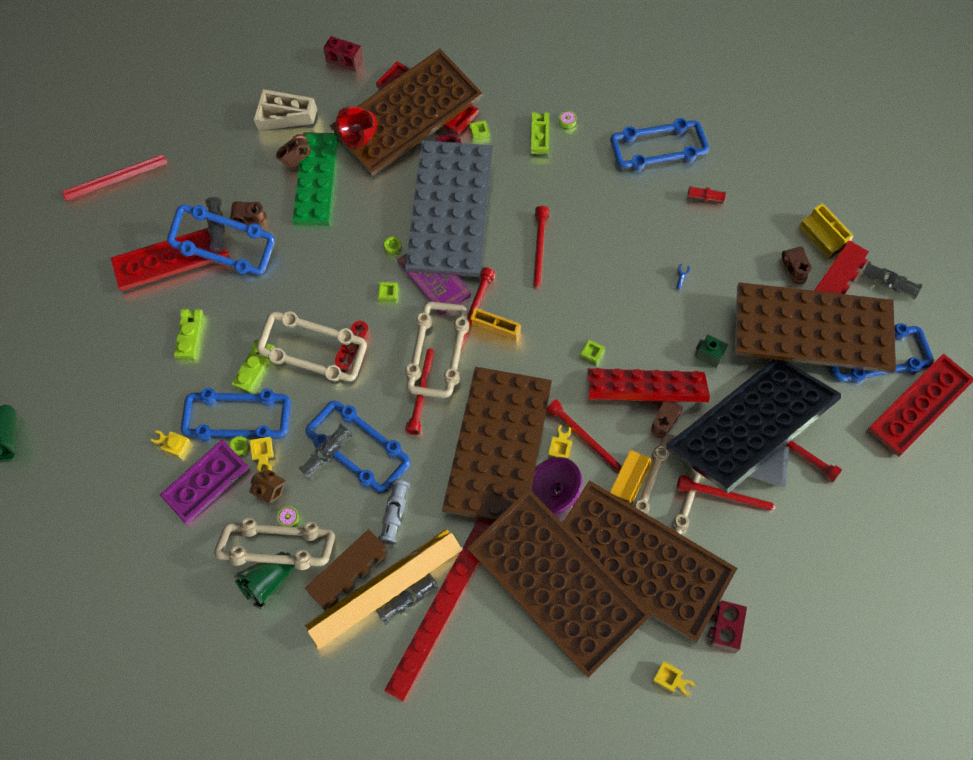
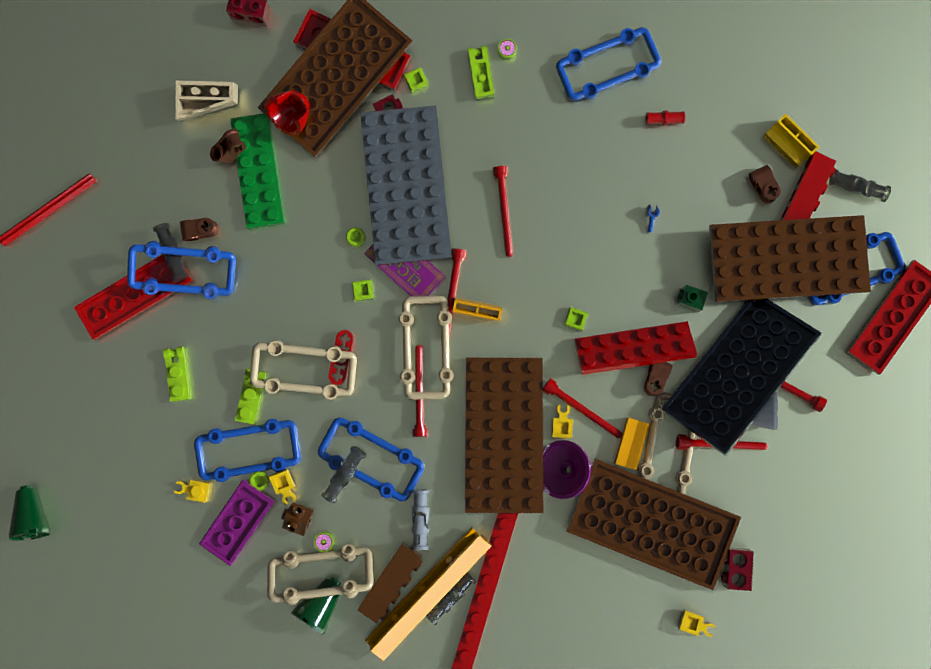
camera: 10 degrees left, 20 degrees up
reddish brown plate [468,489,651,678] -> none

